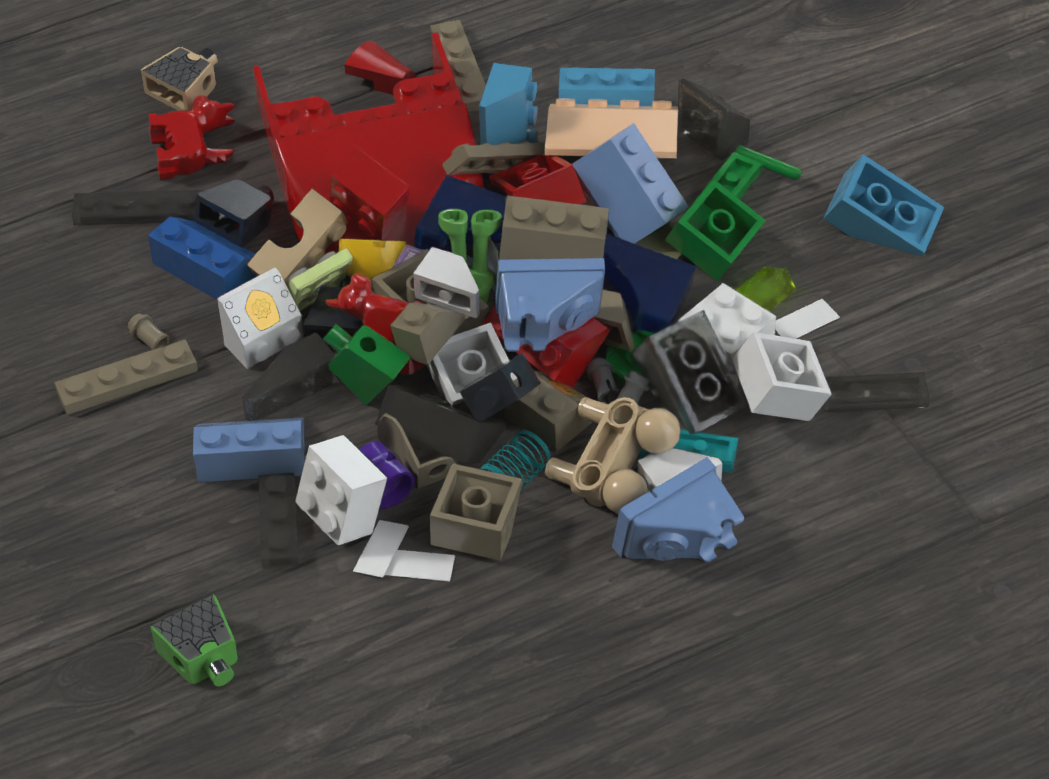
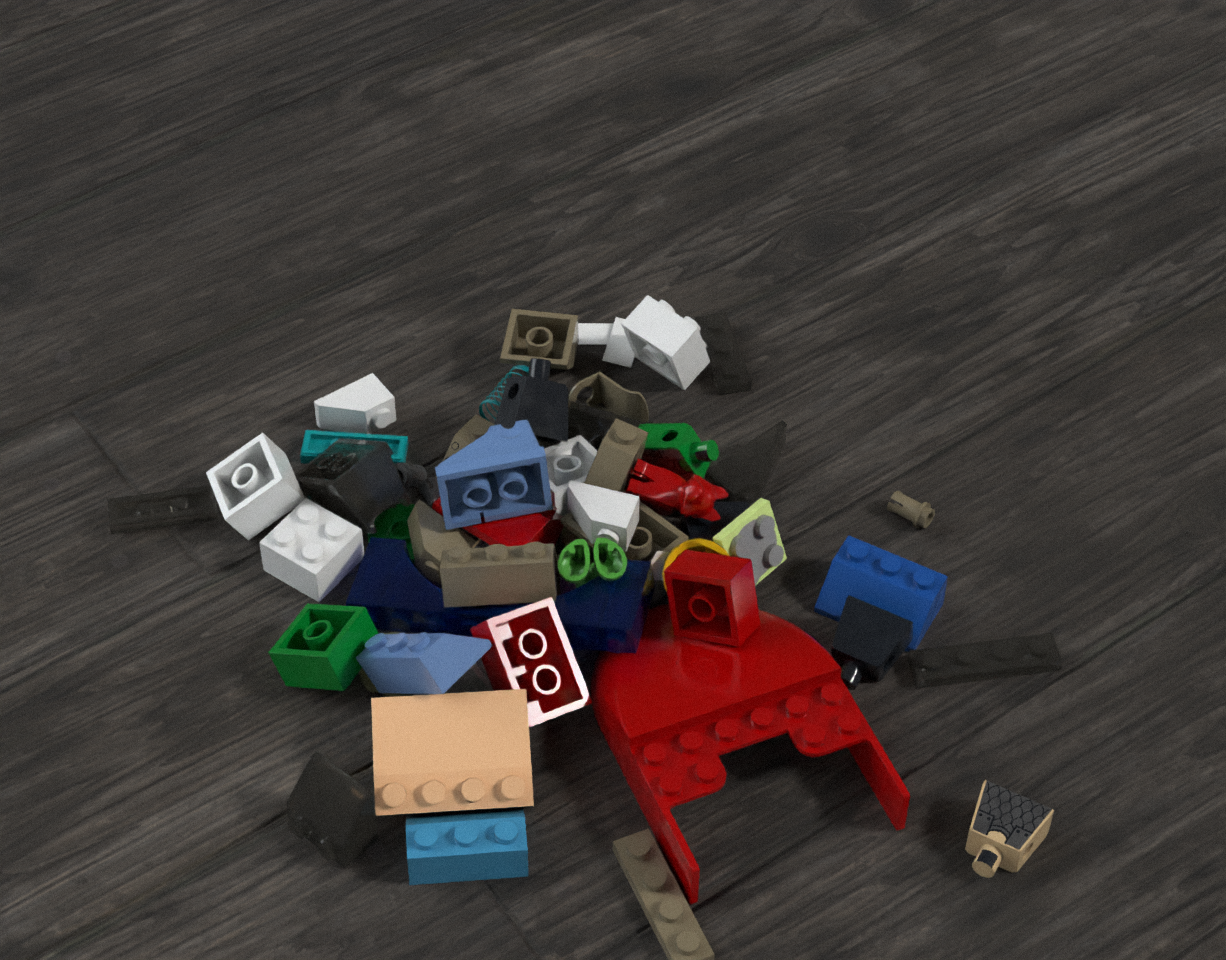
camera: 170 degrees right, 0 degrees up
dark tan plate [54,339,198,415] -> none
red animal [149,95,235,180] -> none
torso [150,594,238,686] -> none
medium blue slope [193,418,305,482] -> none
white slope [217,267,304,369] -> none
tan arch [247,189,349,288] -> none
red slope [344,41,415,95] -> none
dark purple wheel [359,441,415,509] -> none
dark tan plate [442,141,545,175] -> none
dark azure slope [479,63,538,179] -> none
tan piece [545,397,681,515] -> none
medium blue piece [612,457,744,563] -> none
green plate [695,145,802,231] -> none
clear neon green slope [735,266,795,312] -> none
white sticker [775,299,840,339] -> none
dark azure slope [823,154,944,256] -> none

